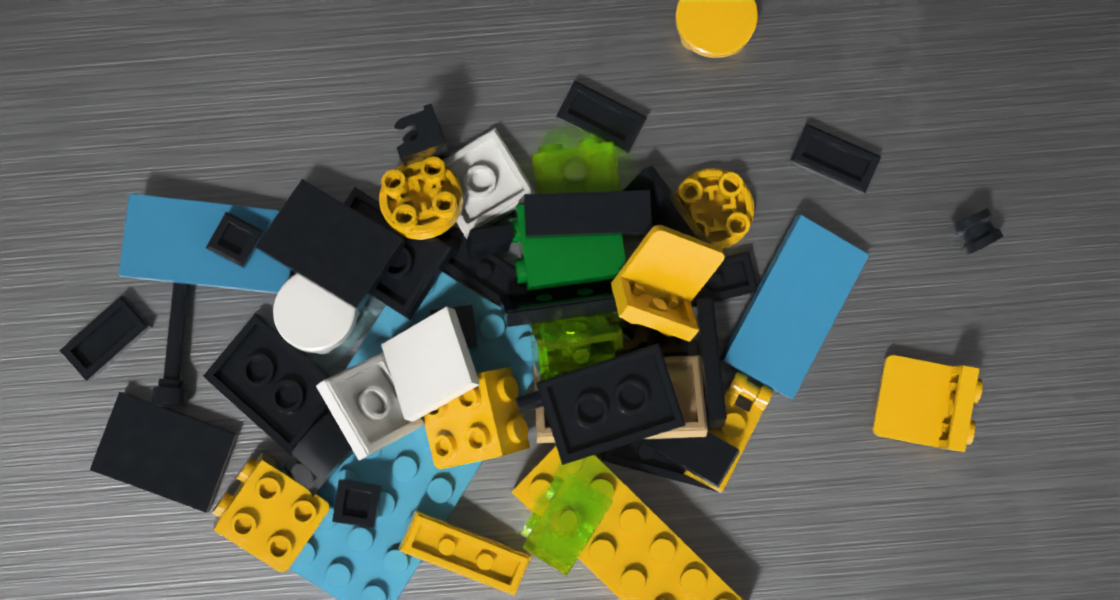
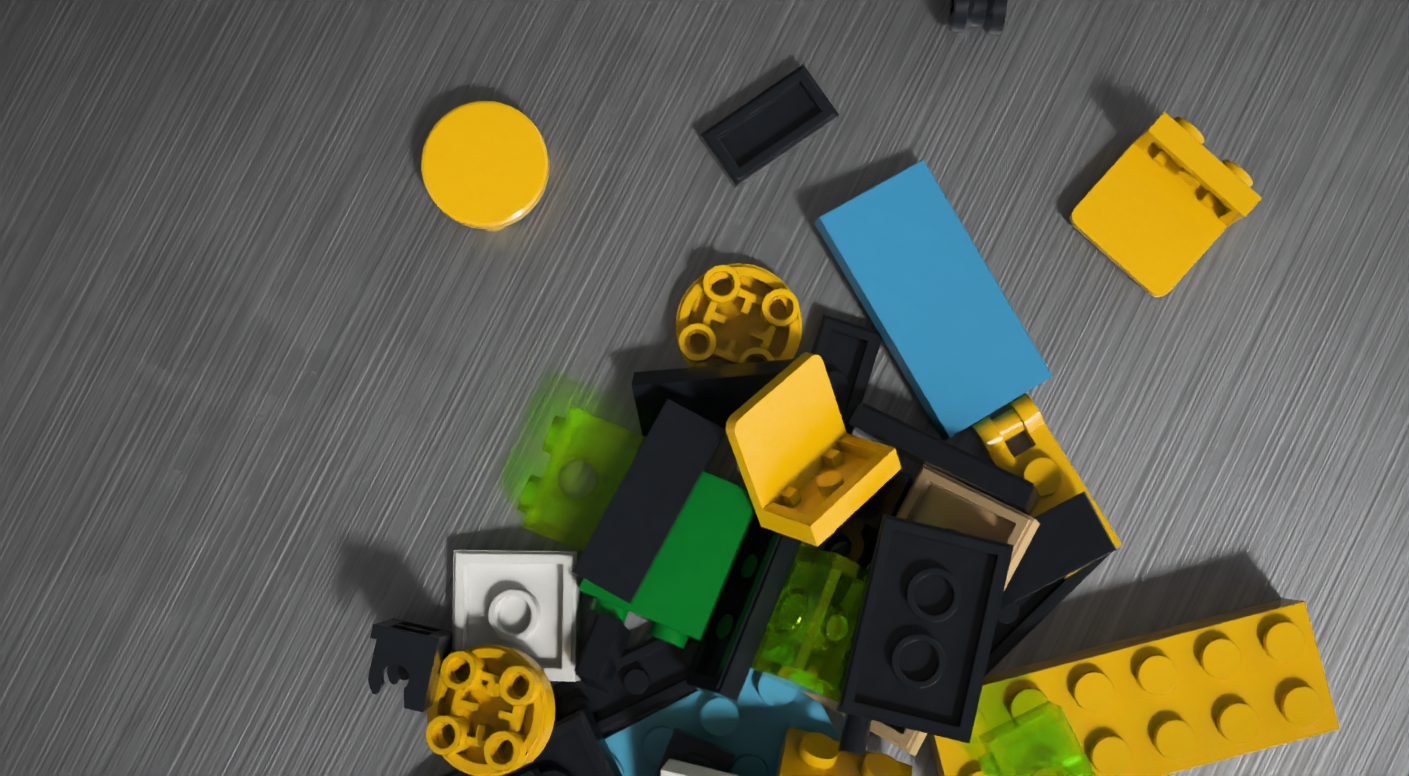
camera: 65 degrees left, 0 degrees up
black tile [556,80,647,155] -> none

